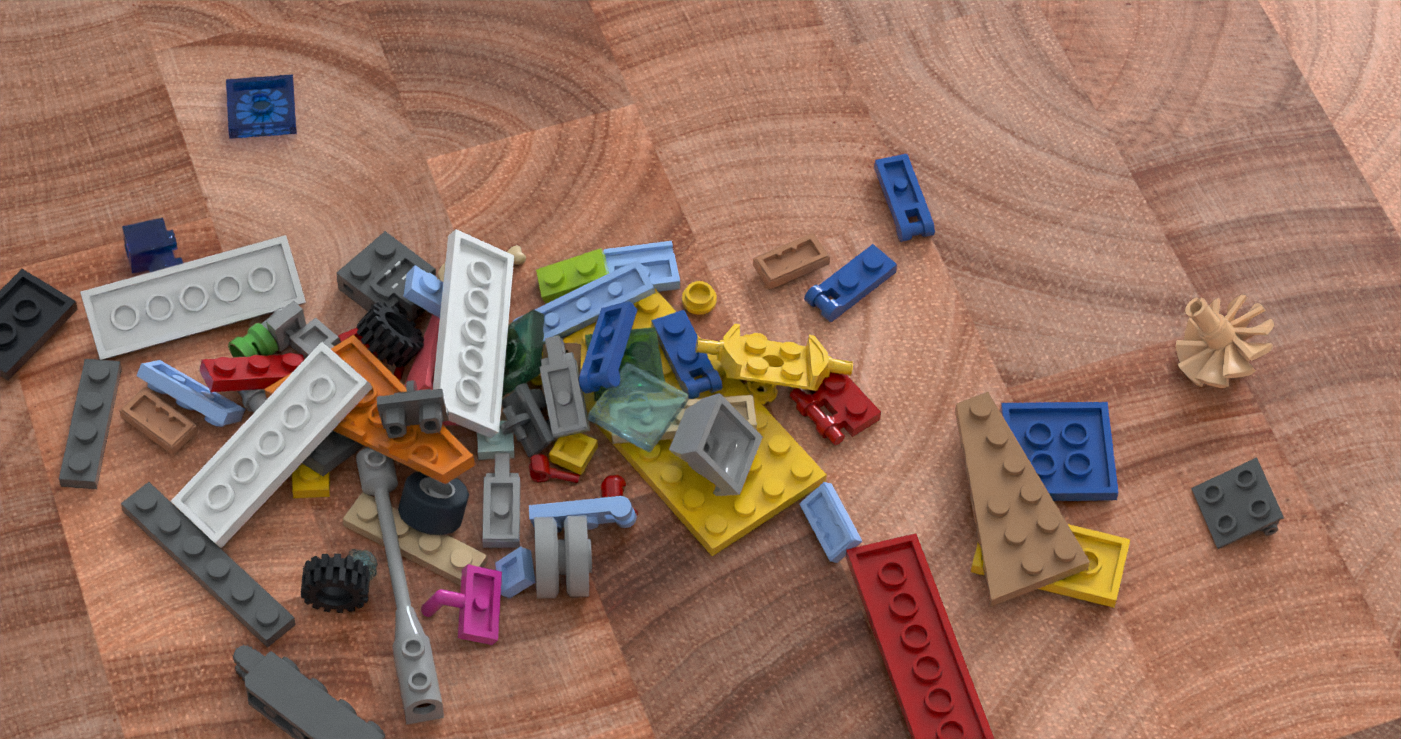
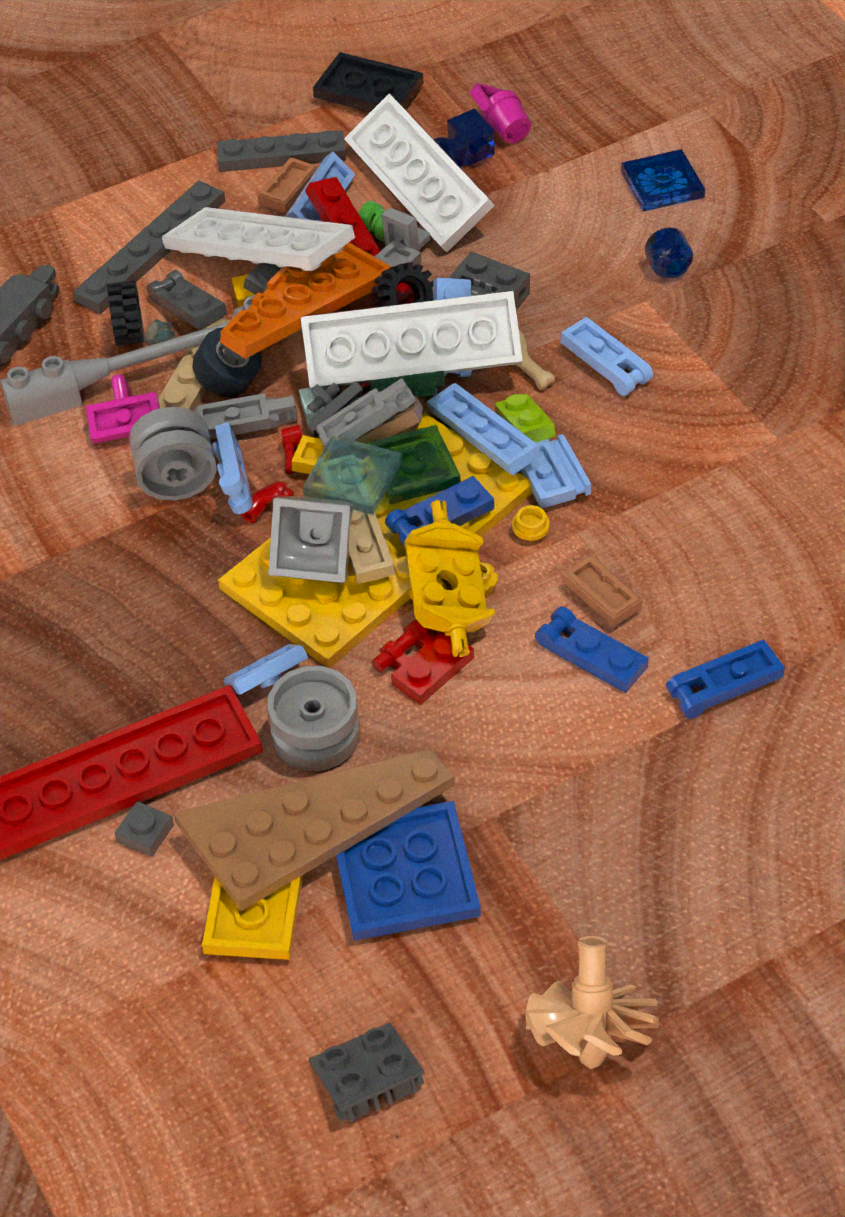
camera: 85 degrees right, 5 degrees down
dark grey hips [377,380,449,438] -> none
blue plate [579,301,638,393] -> none
none -> dark grey plate [115,801,174,857]
none -> dark grey plate [146,270,228,330]
none -> light grey wheel [267,666,360,771]
none -> dark pink piece [470,83,531,143]
none -> light blue plate [560,317,653,396]
none -> clear blue head [645,227,693,278]

